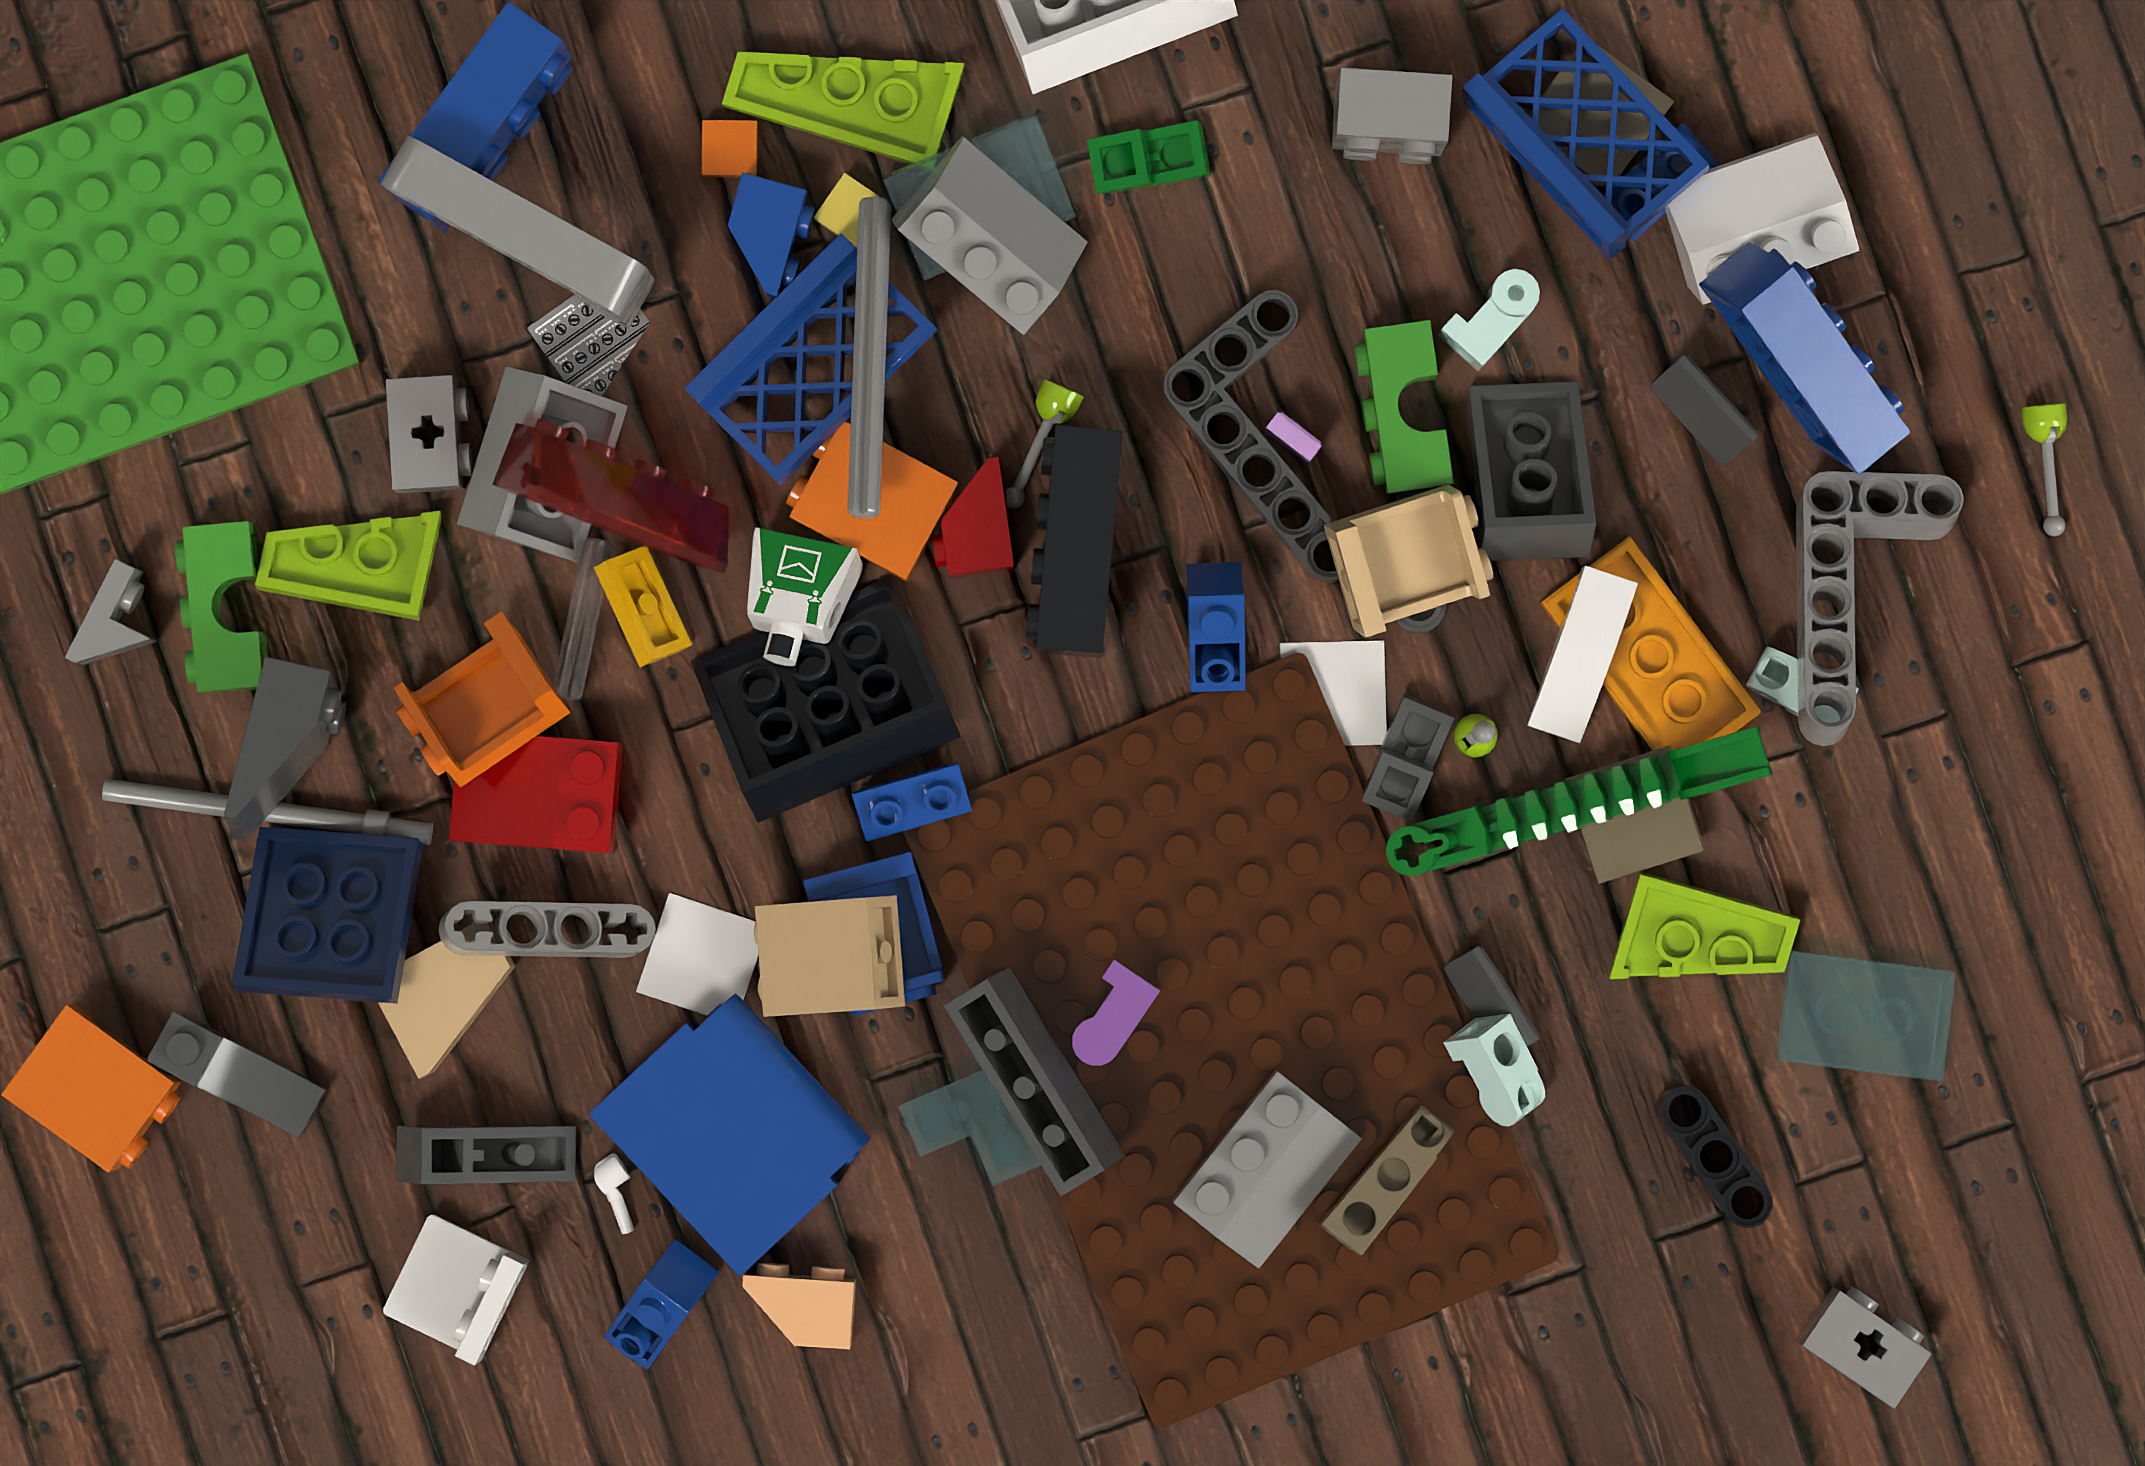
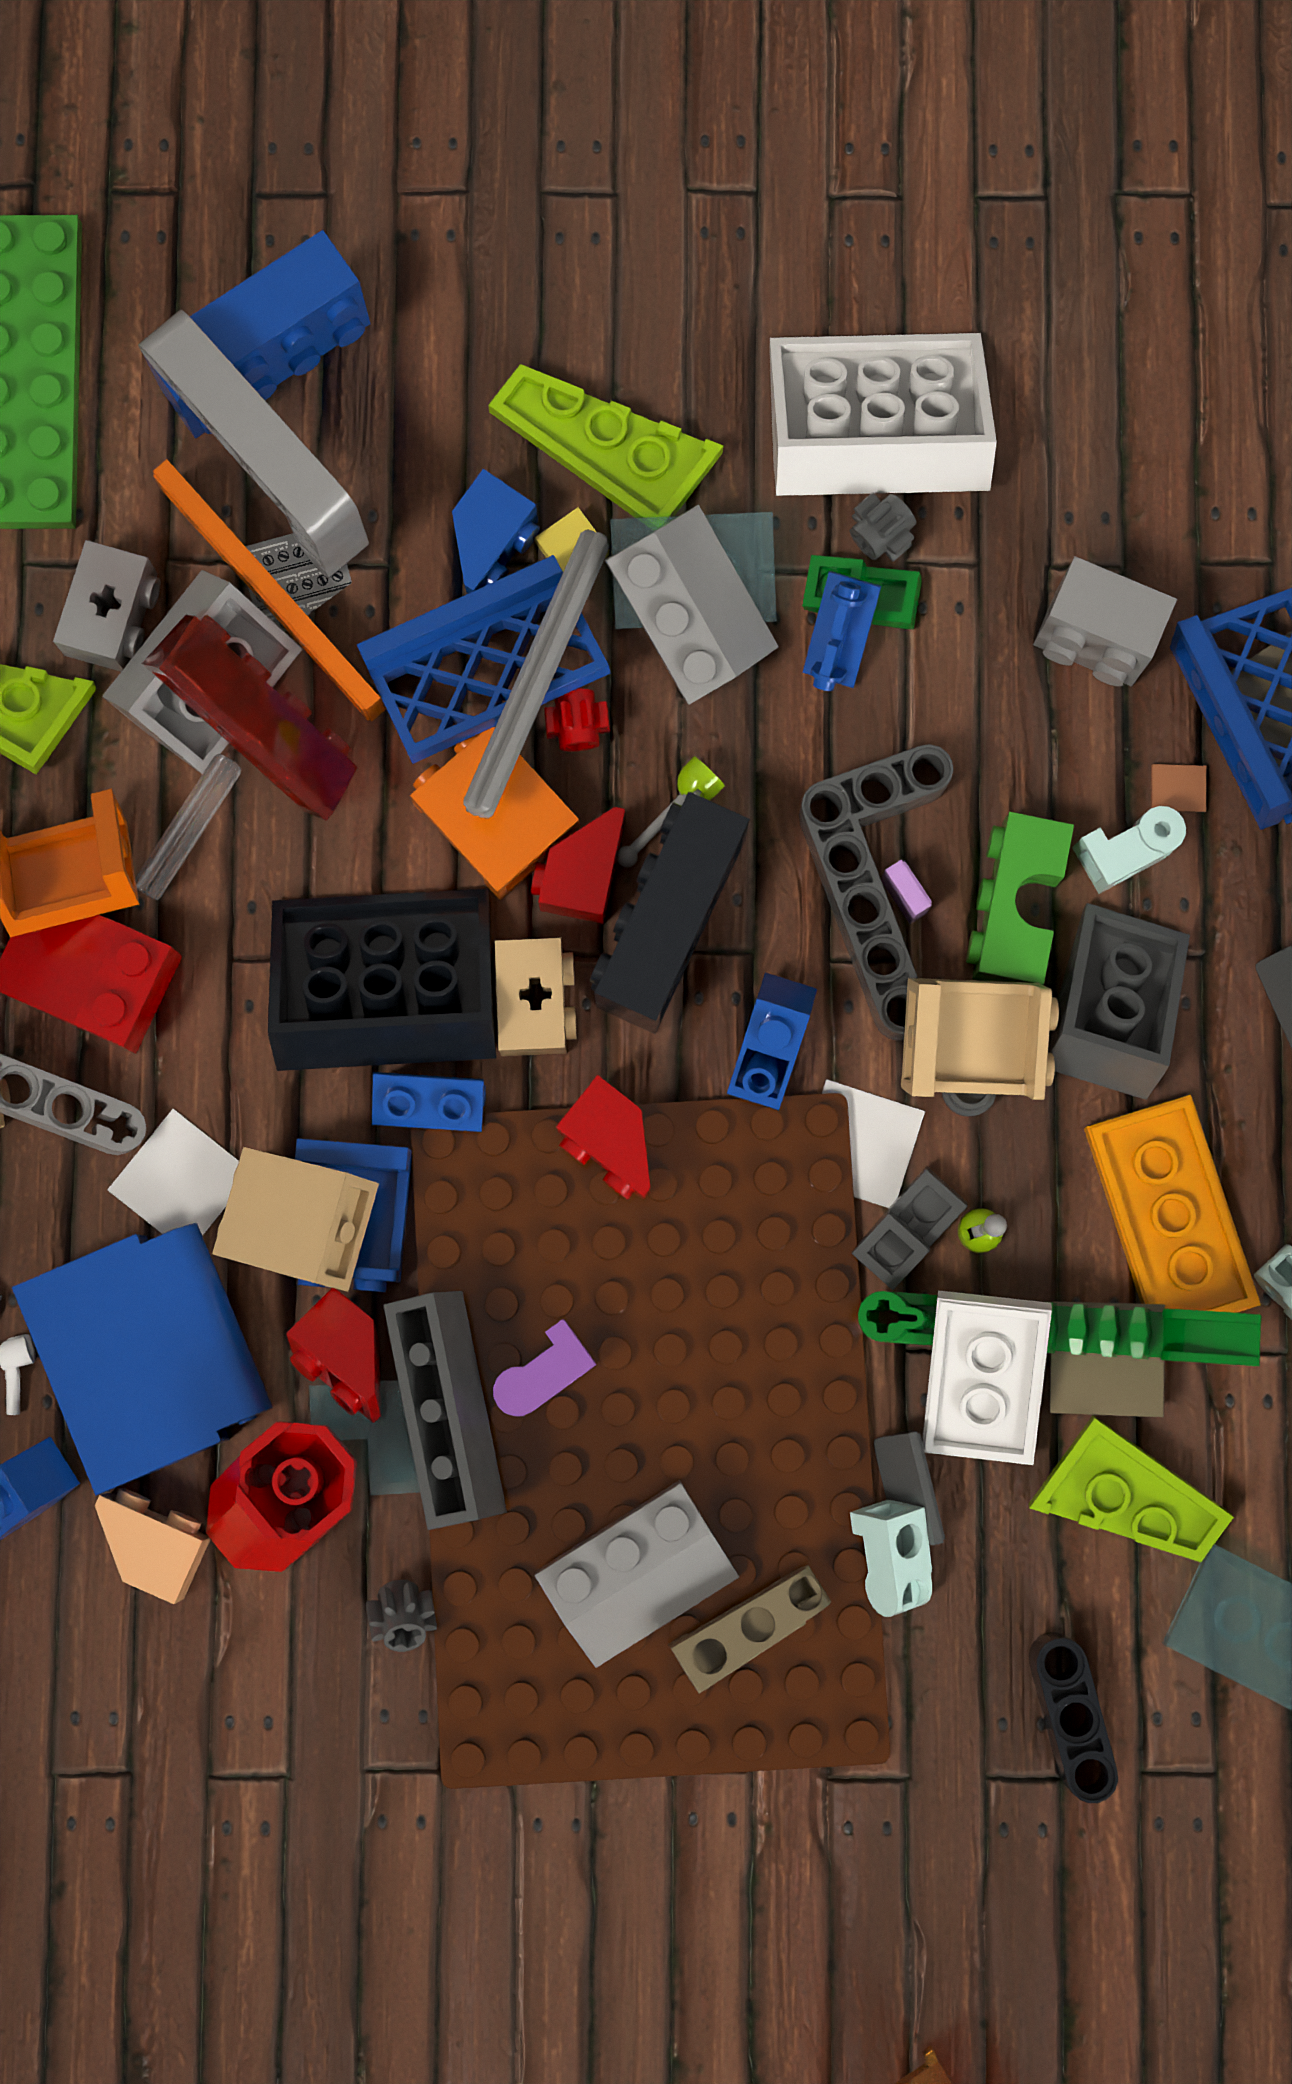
camera: 20 degrees right, 5 degrees down
yellow plate [594,545,692,668] -> none
orange tile [701,120,758,178] -> none
torso [747,528,863,666] -> none
white slope [1527,565,1638,743] -> none
light grey brick [1796,1286,1932,1409] -> none
none -> orange tile [153,459,386,722]
none -> red brick [206,1421,357,1572]
none -> red slope [286,1288,381,1423]
none -> dark grey gear [366,1580,437,1652]
none -> tan brick [495,938,577,1056]
none -> red gear [544,688,610,752]
none -> red slope [556,1075,651,1200]
none -> blue hinge [802,571,882,691]
none -> dark grey gear [849,493,916,562]
none -> white tile [922,1290,1052,1465]
none -> nougat piece [1151,764,1206,812]

